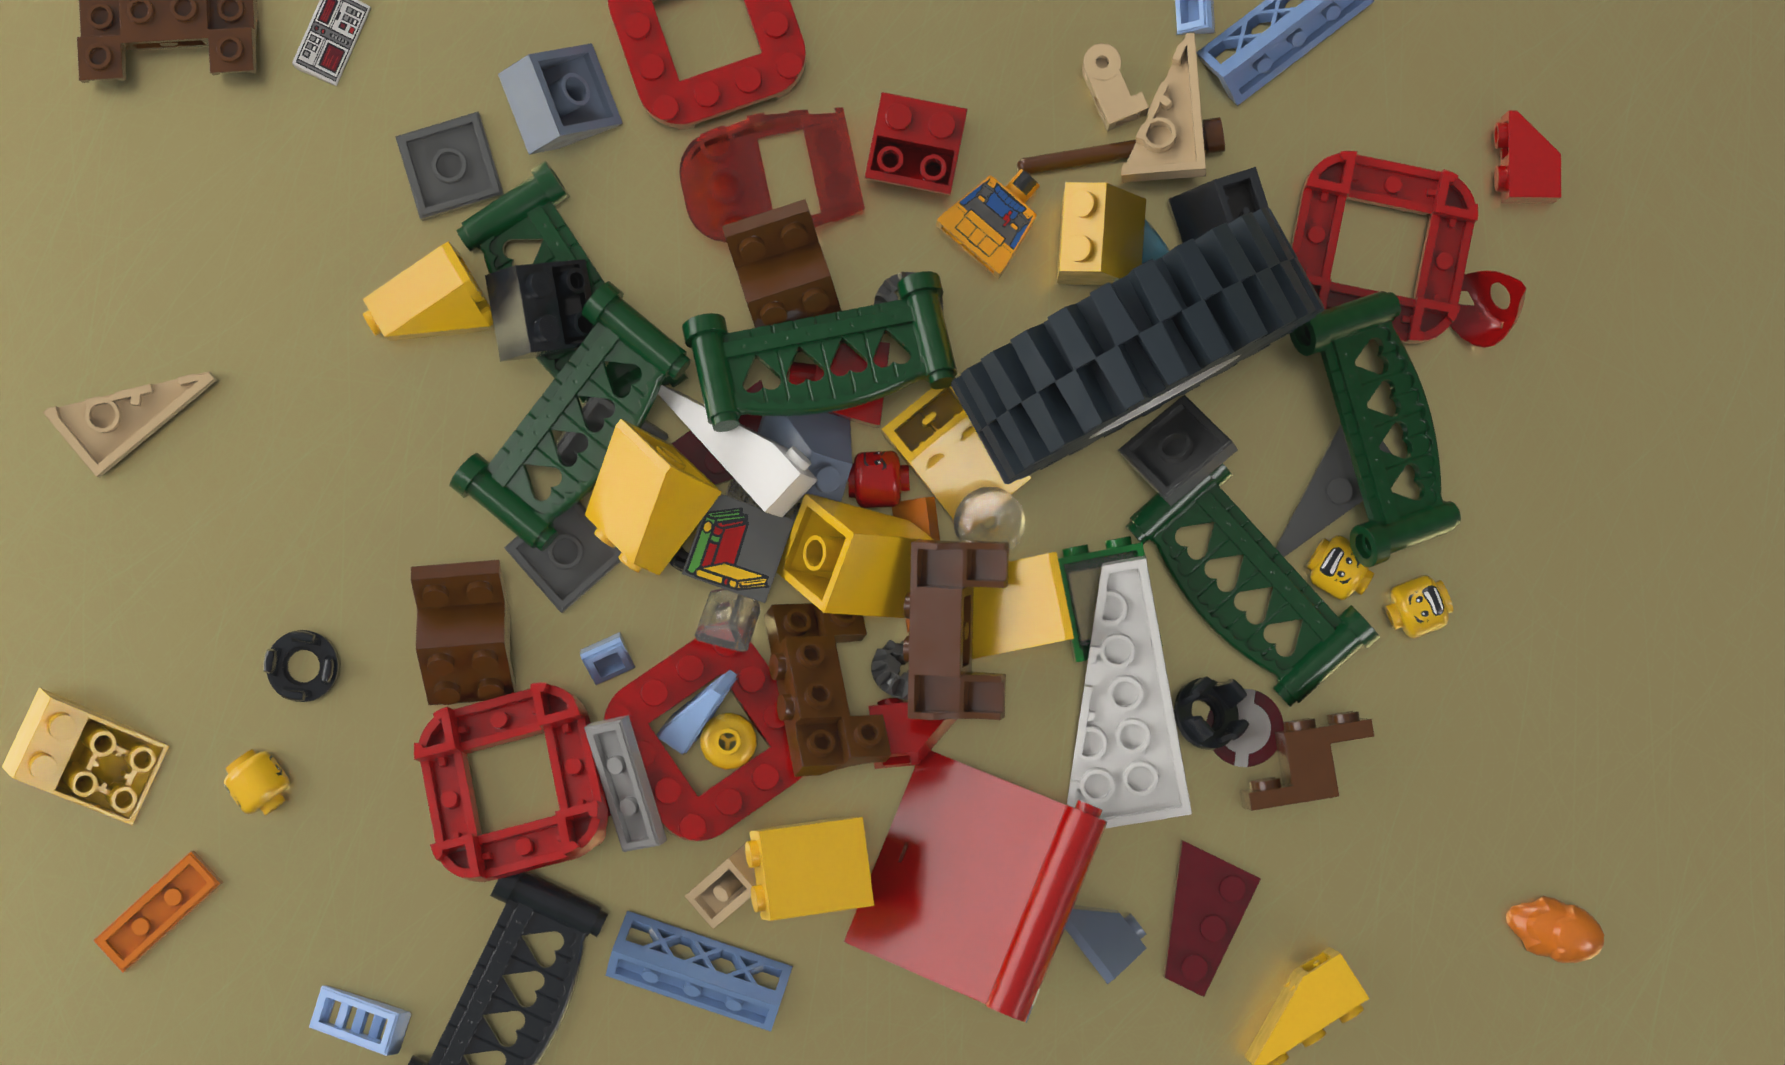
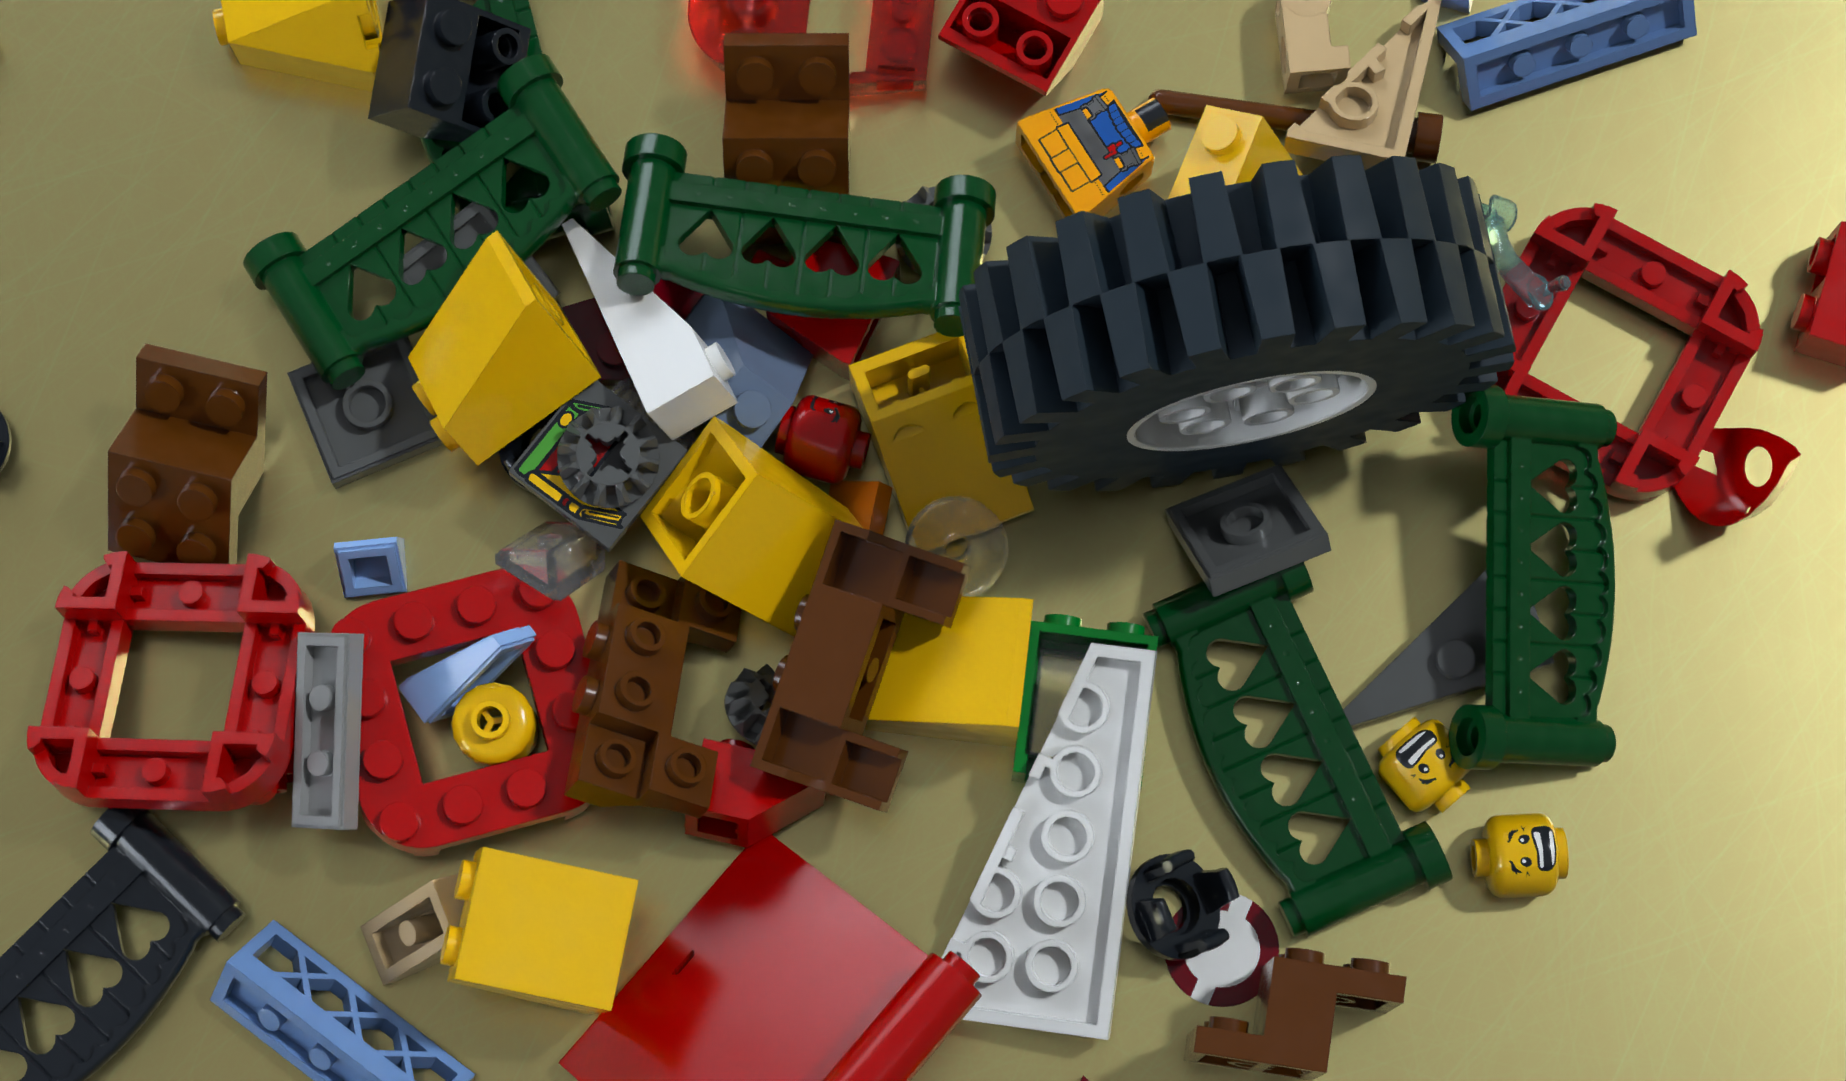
camera: 20 degrees right, 10 degrees down
none -> dark grey gear [557,406,660,508]
none -> clear light blue piece [1481,194,1571,311]

